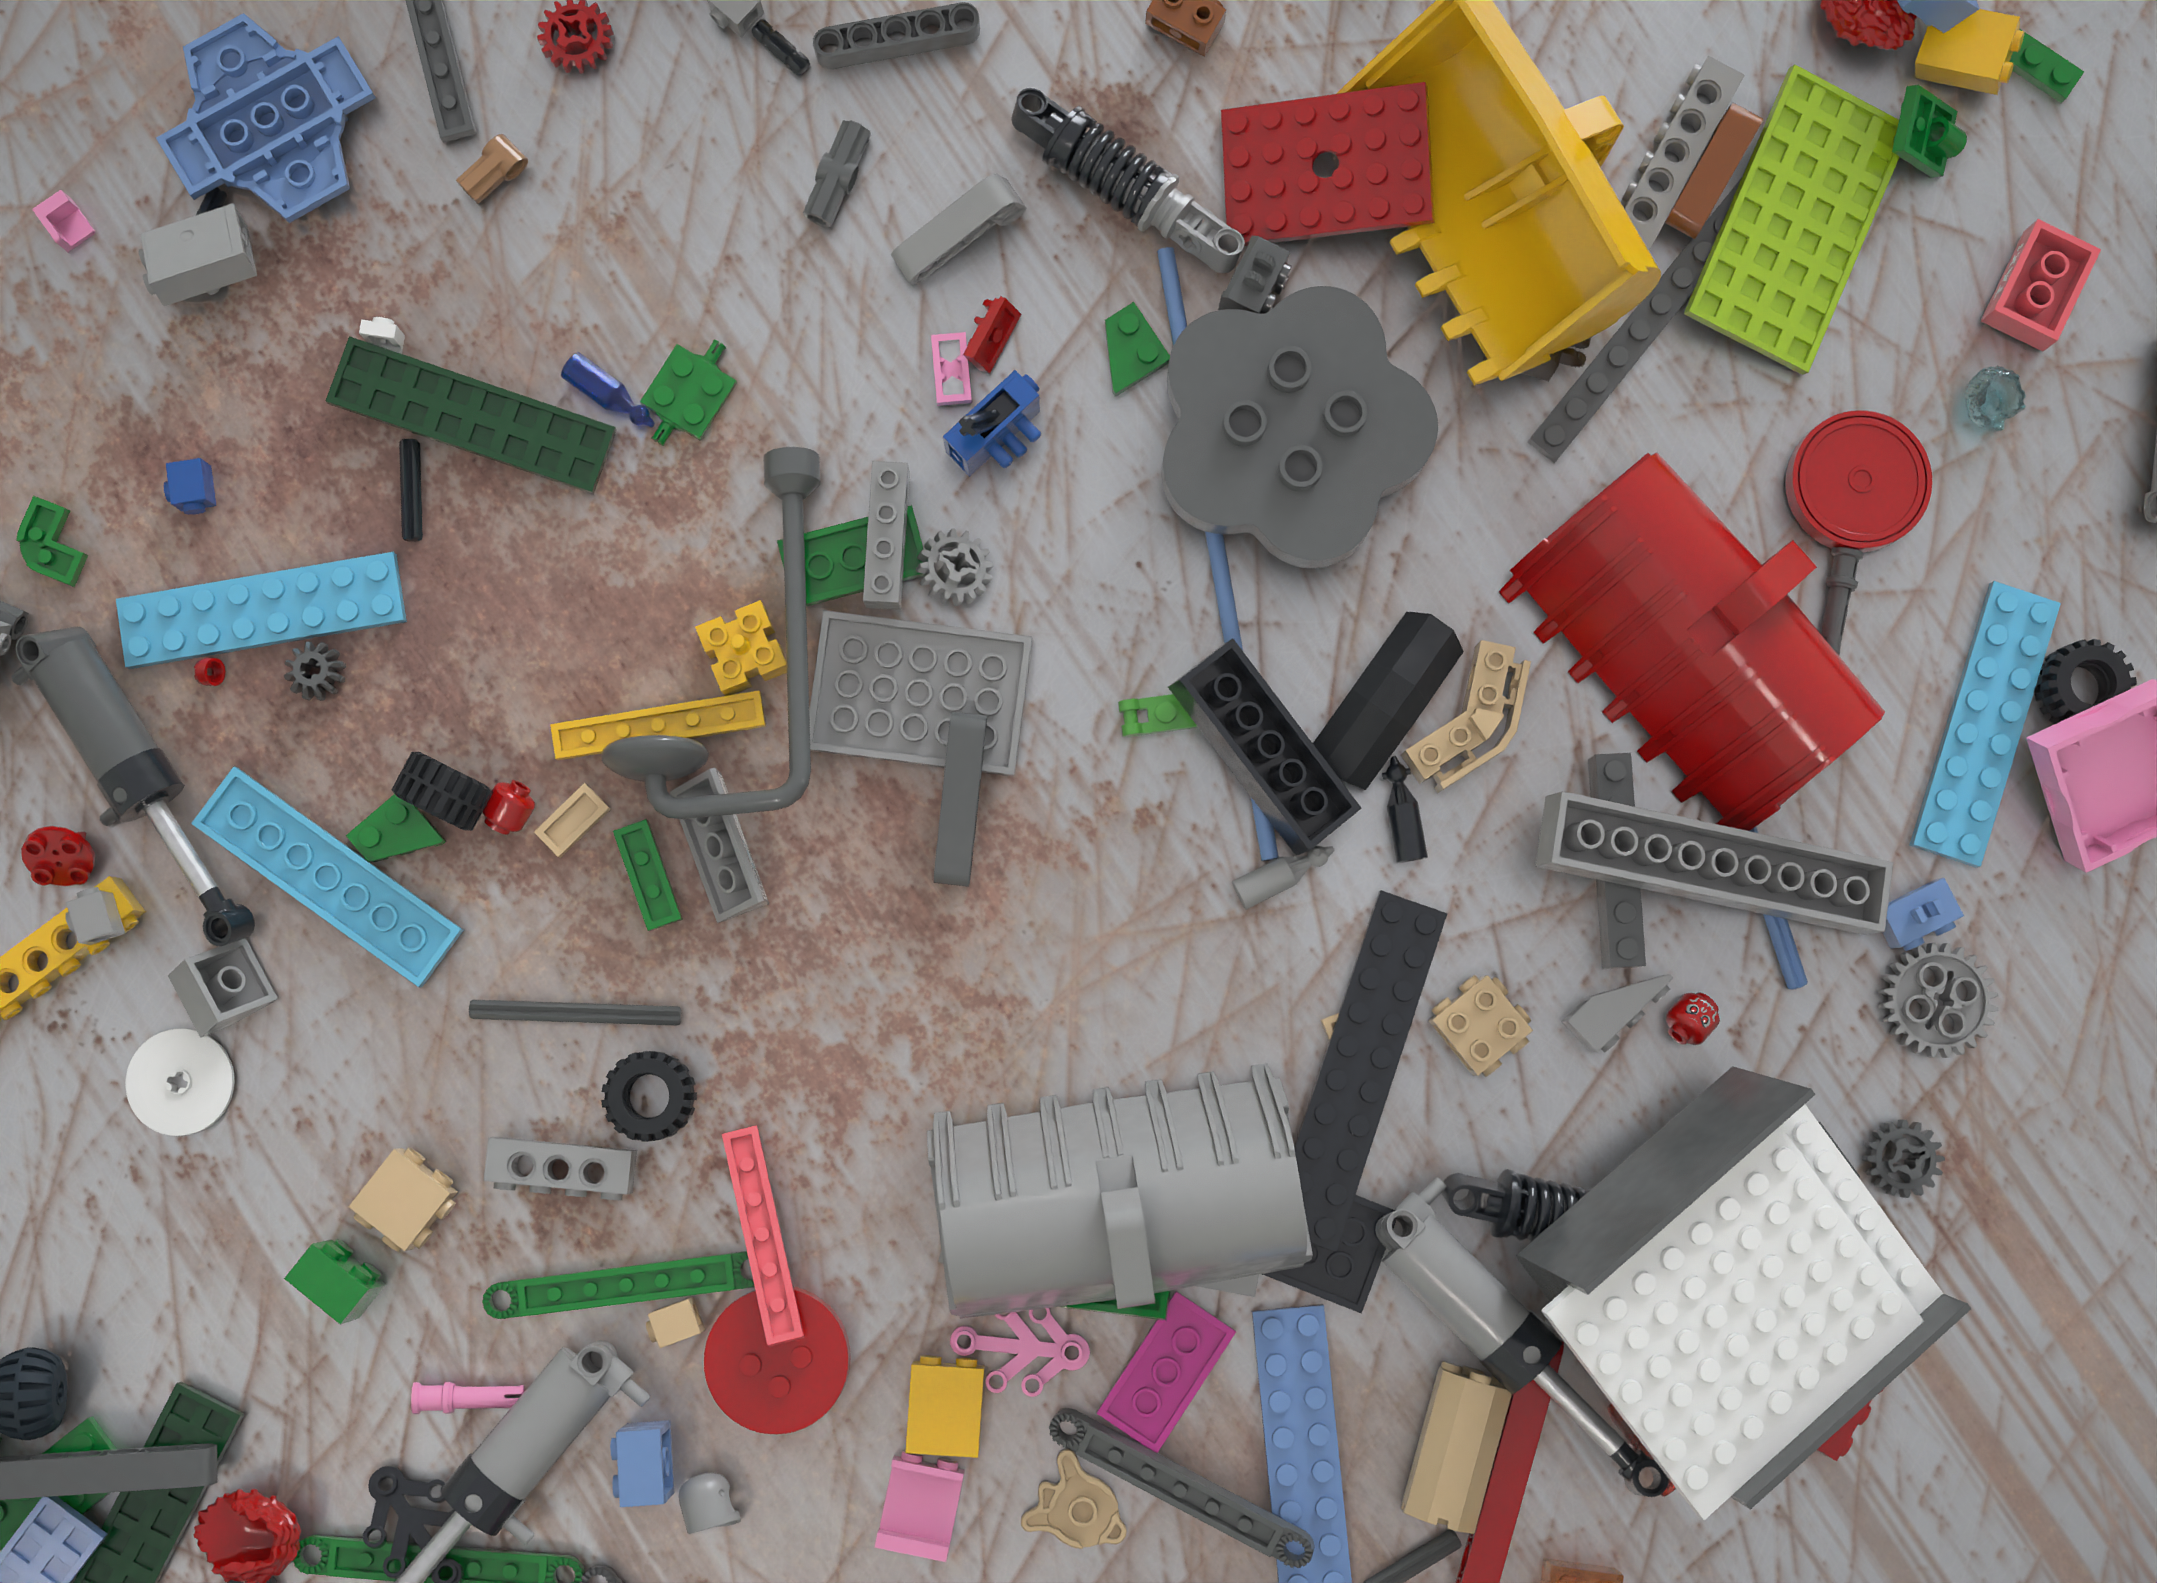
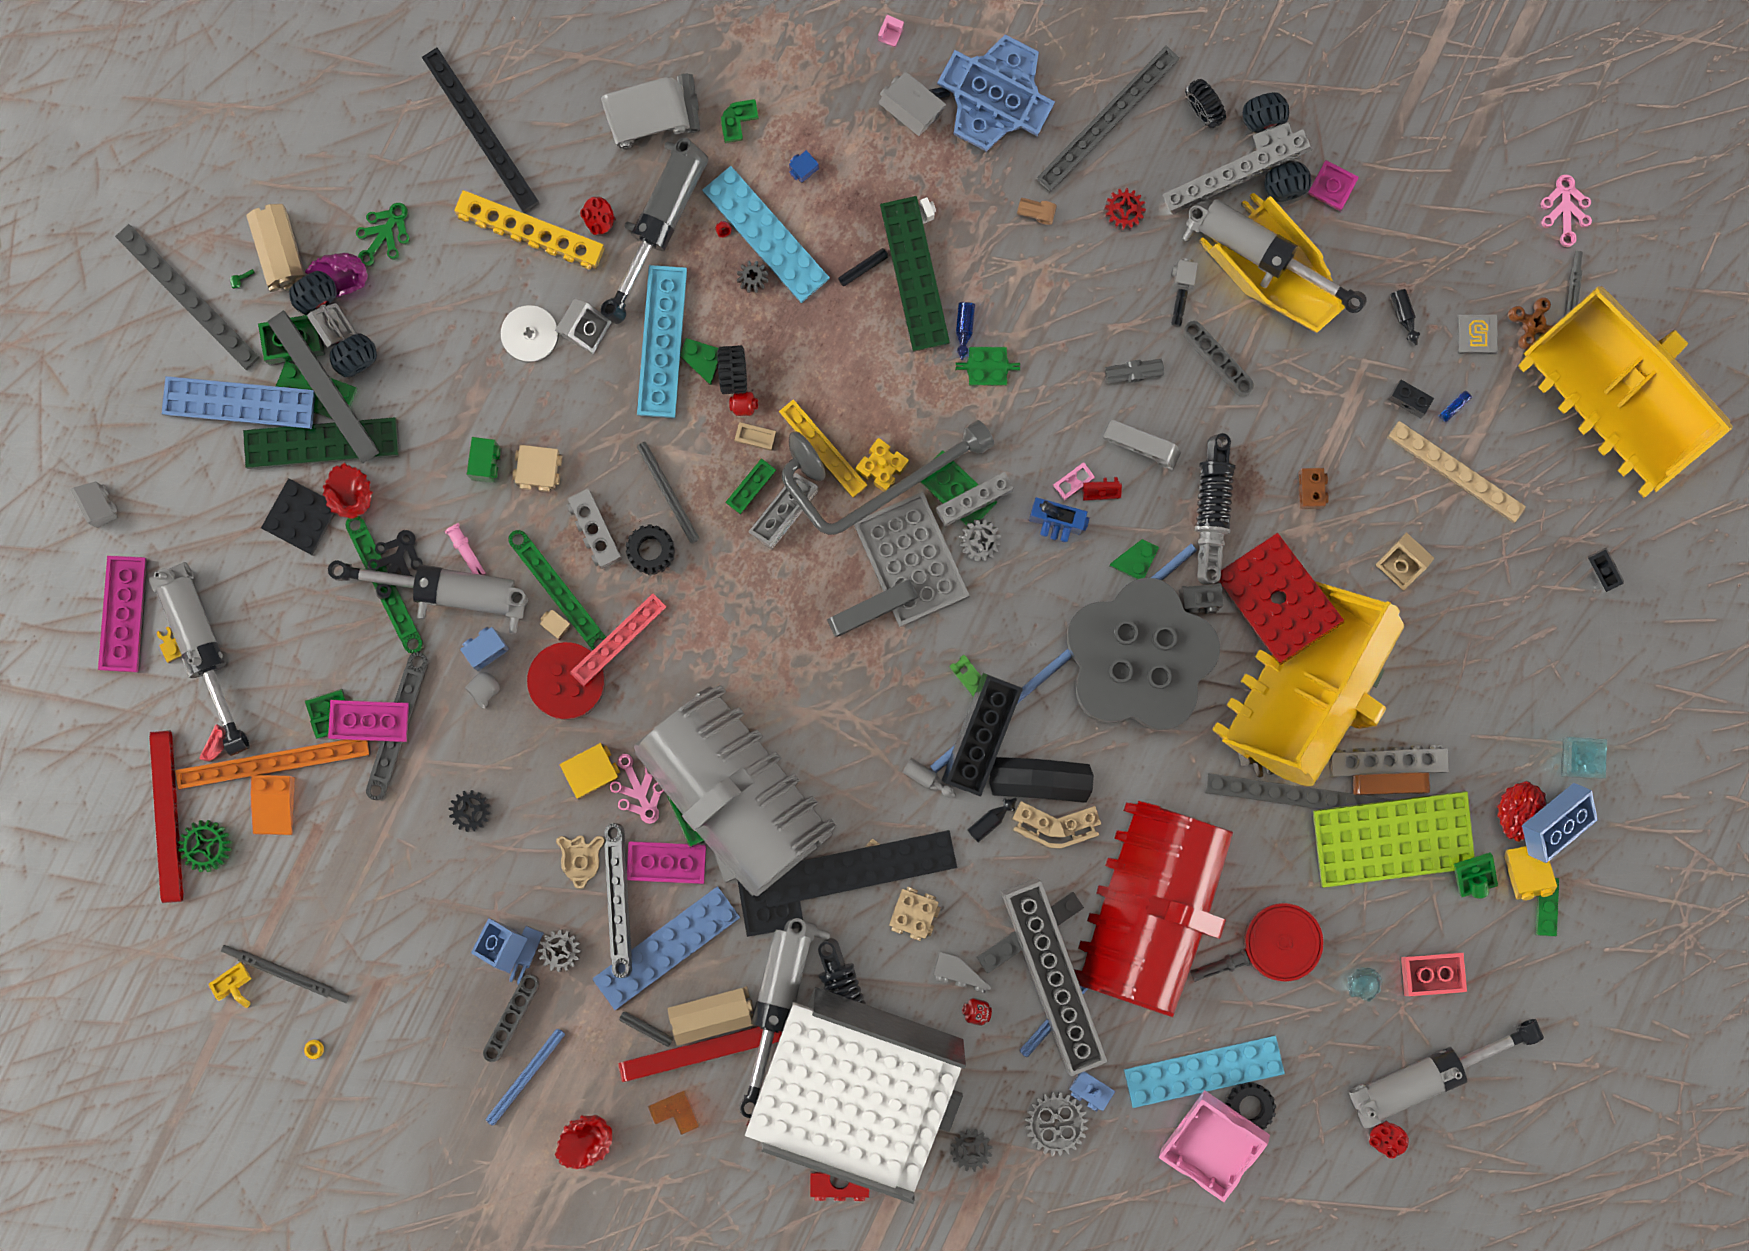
camera: 60 degrees right, 0 degrees up
light grey brick [66,887,125,945] -> none
bright pink panel [874,1451,965,1562] -> none

